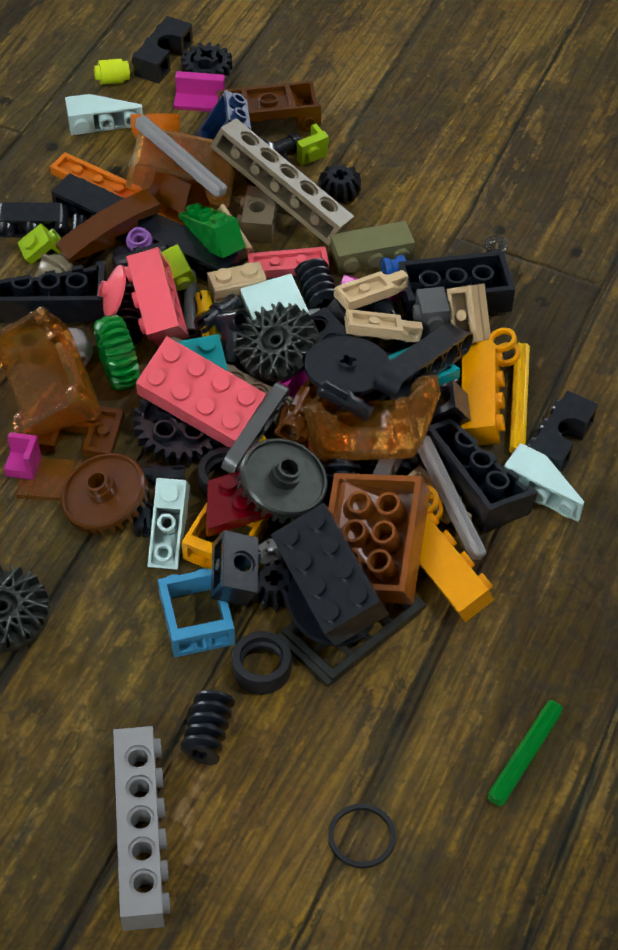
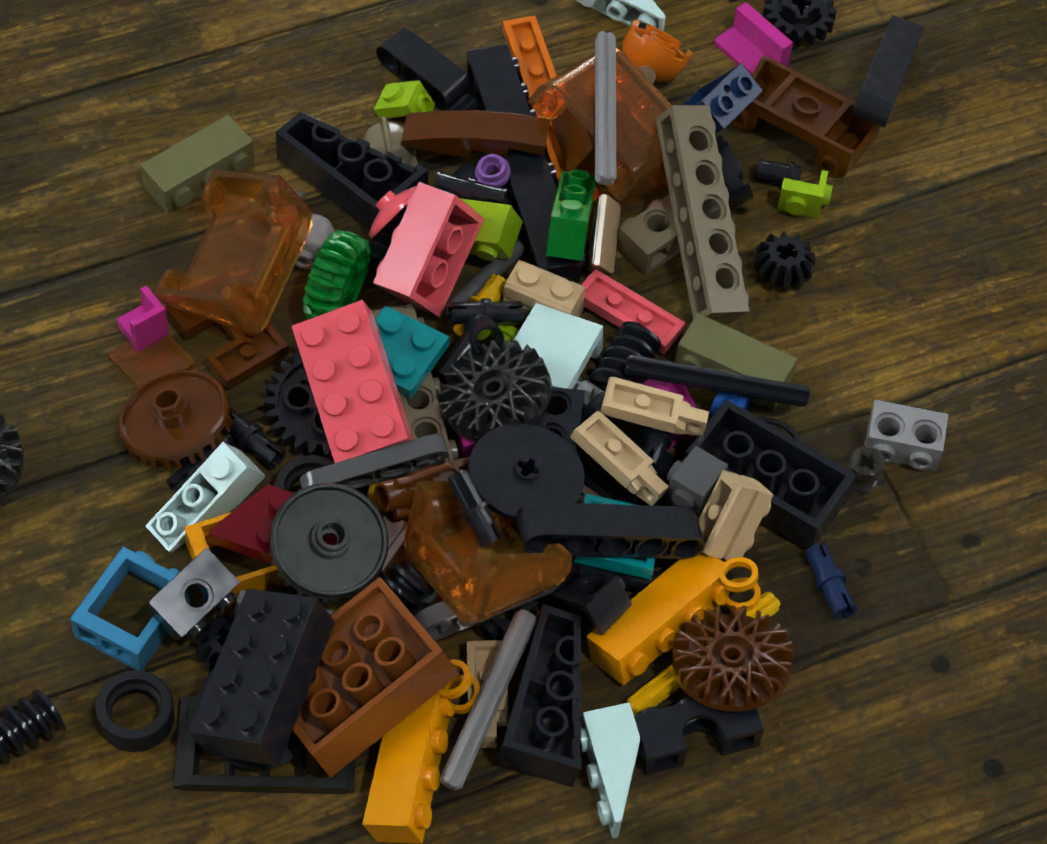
camera: 40 degrees right, 5 degrees up
none -> black axle [625,355,810,407]
none -> reddish brown wheel [672,605,793,712]
none -> dark blue pin [804,543,857,620]
none -> black beam [852,15,924,128]
none -> light grey brick [863,400,949,471]

